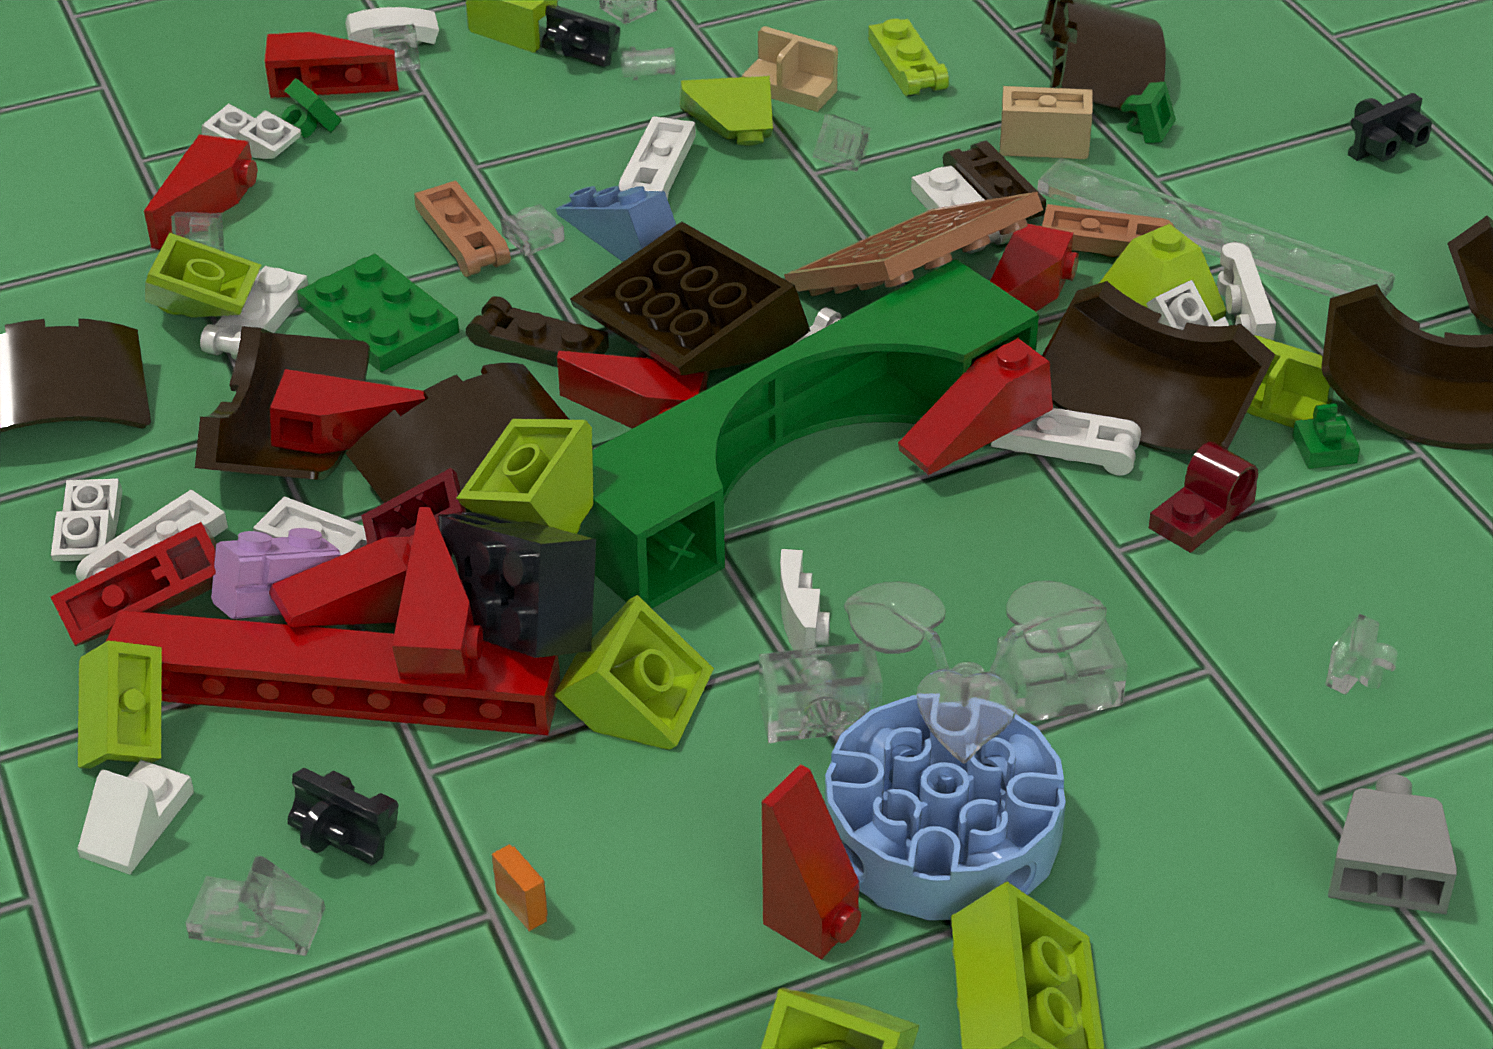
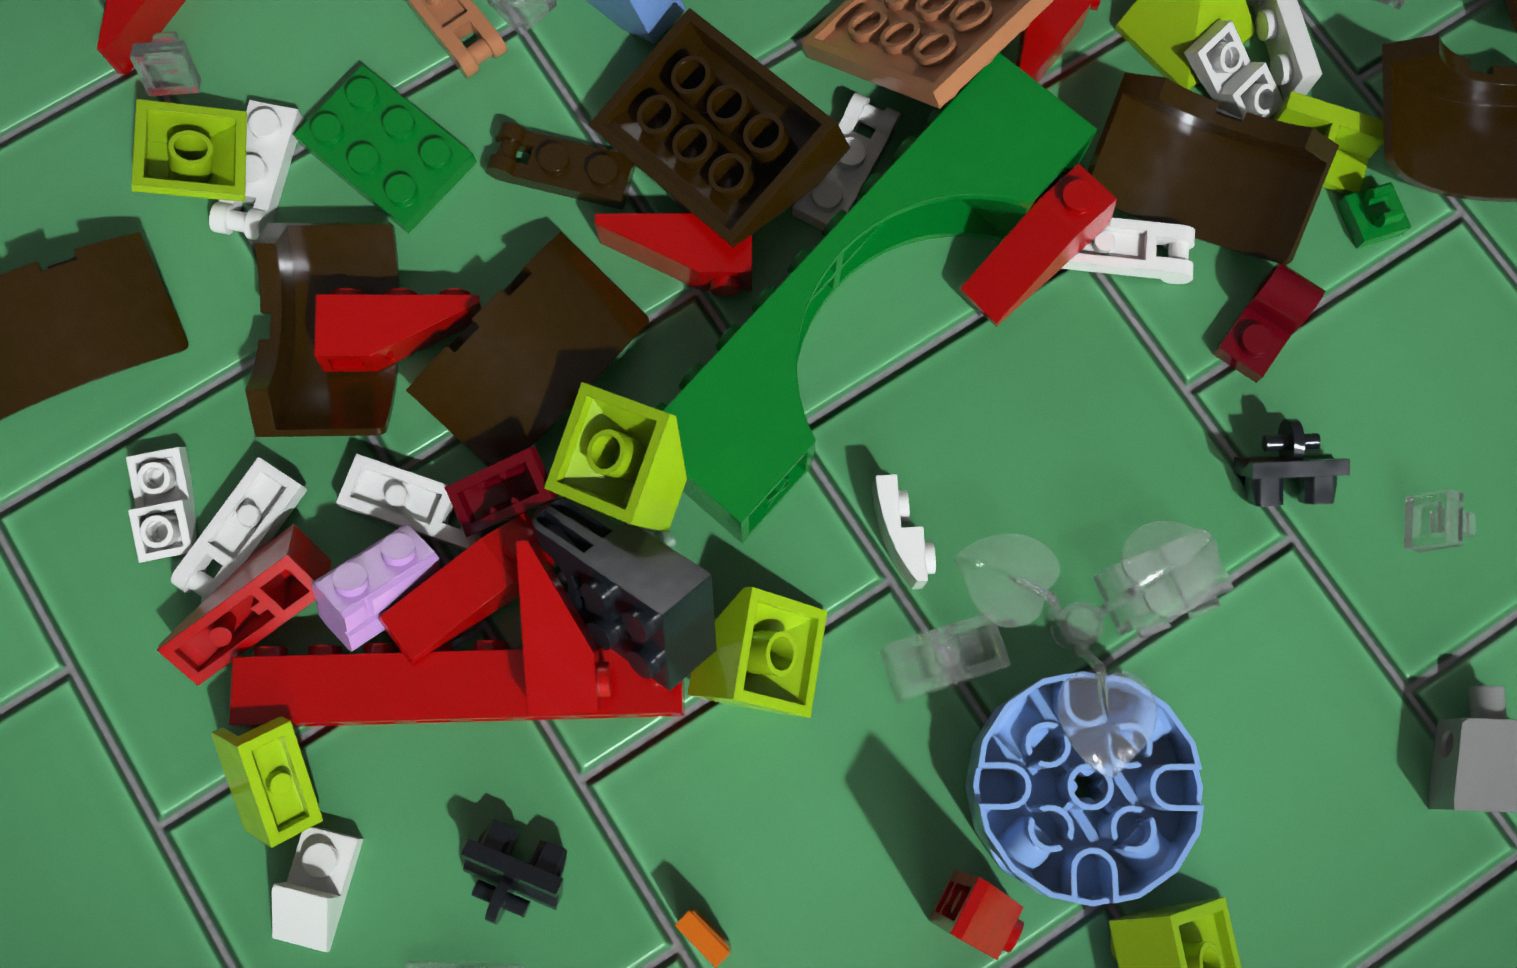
camera: 10 degrees left, 35 degrees up
none -> black hips [1234,419,1350,507]

